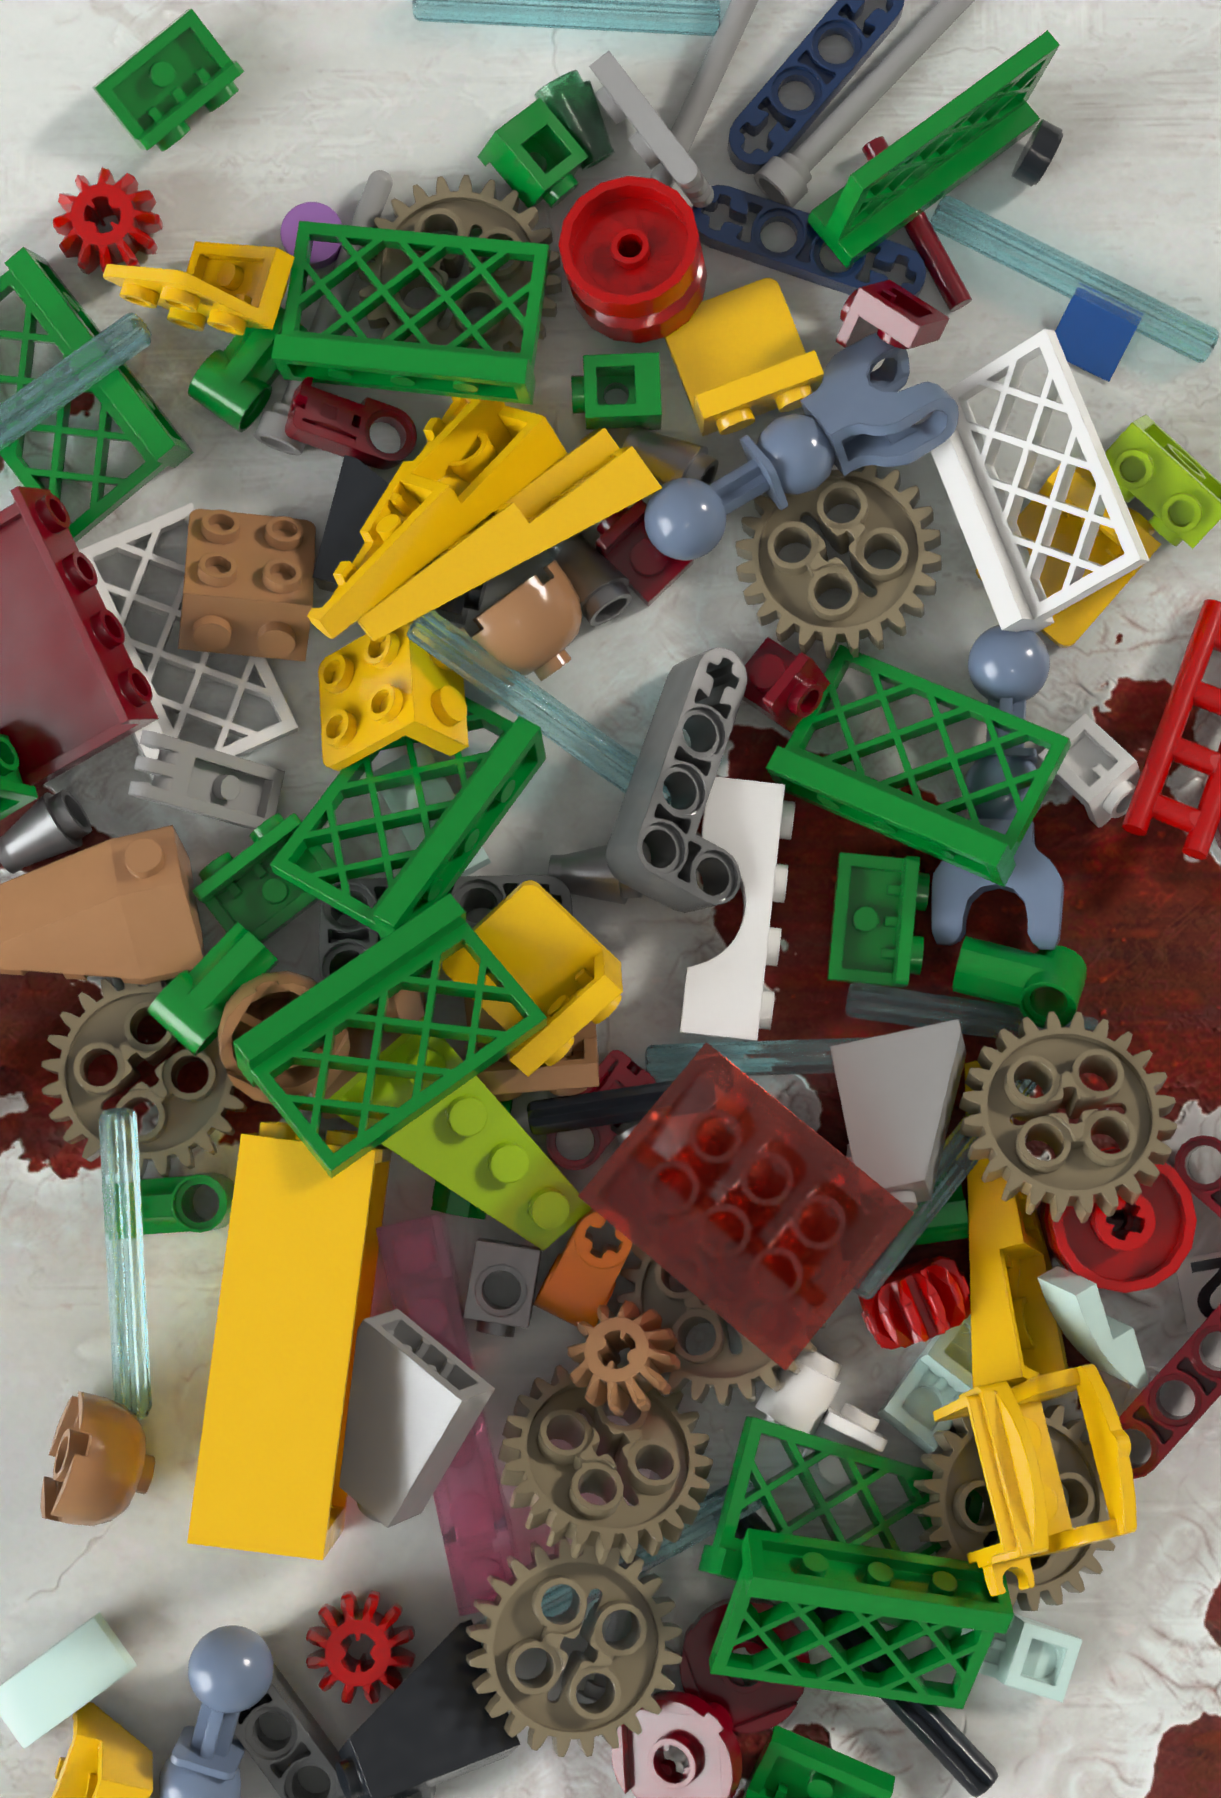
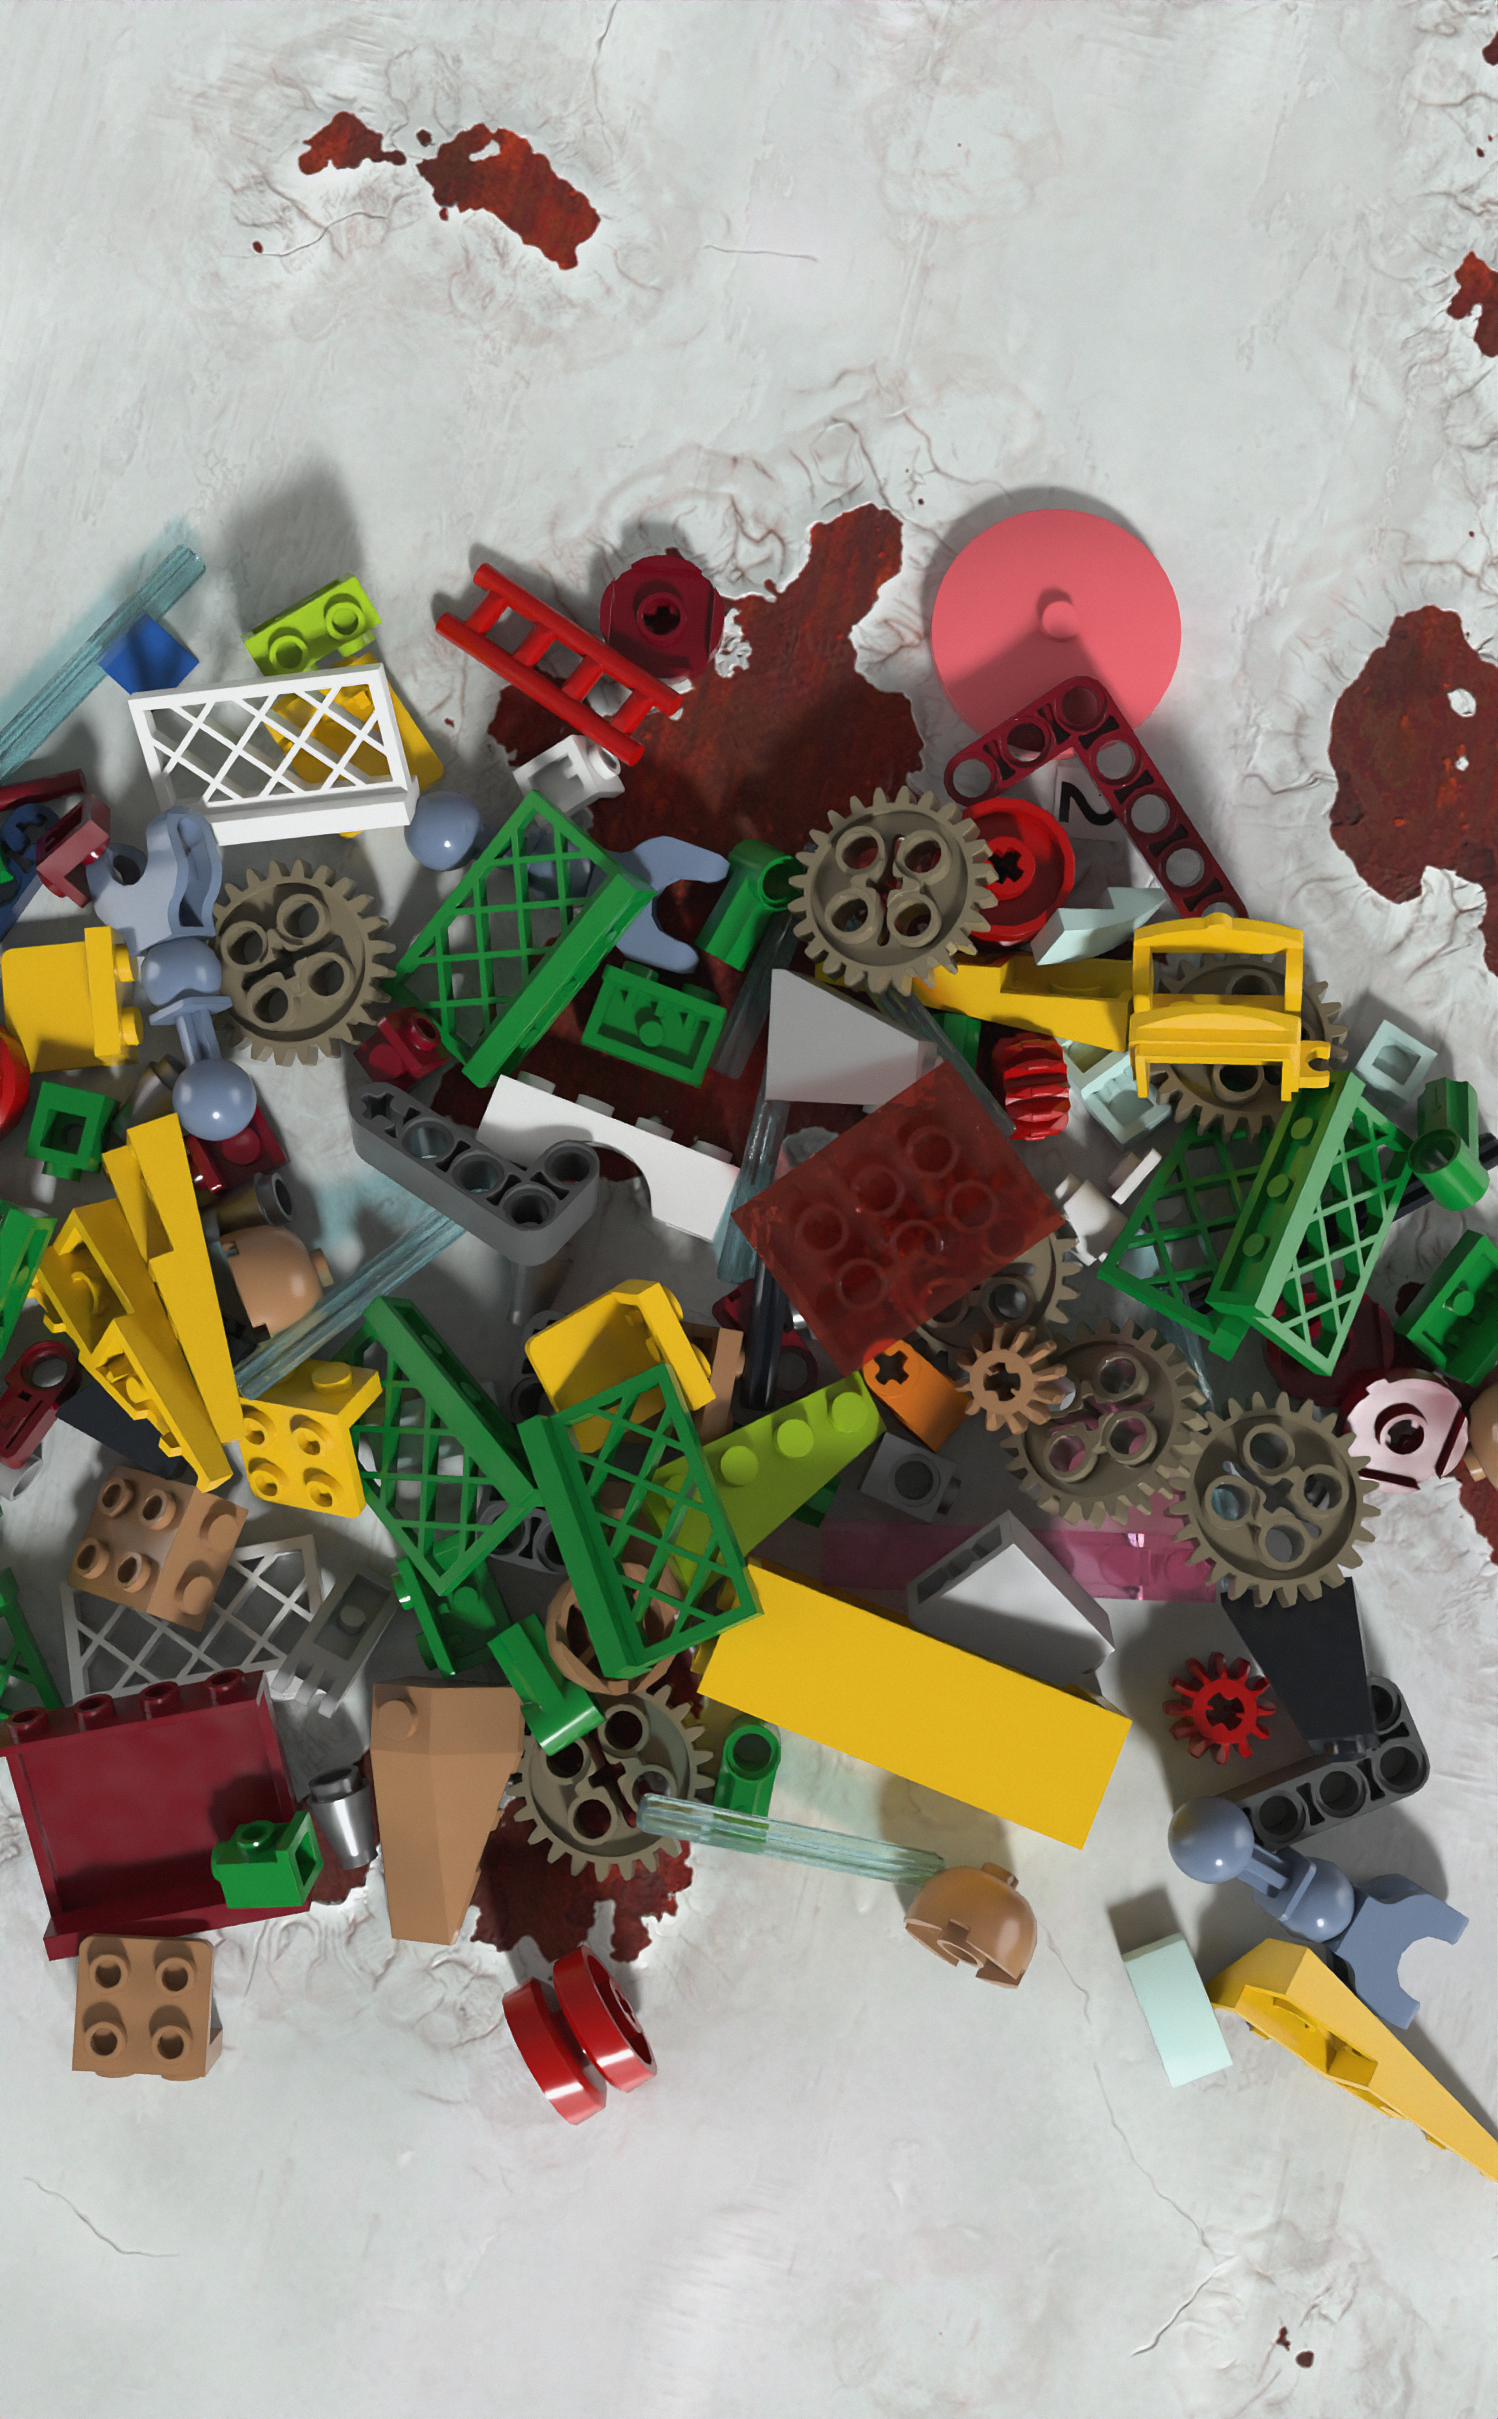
camera: 85 degrees left, 0 degrees up
none -> green piece [1407,1077,1490,1211]

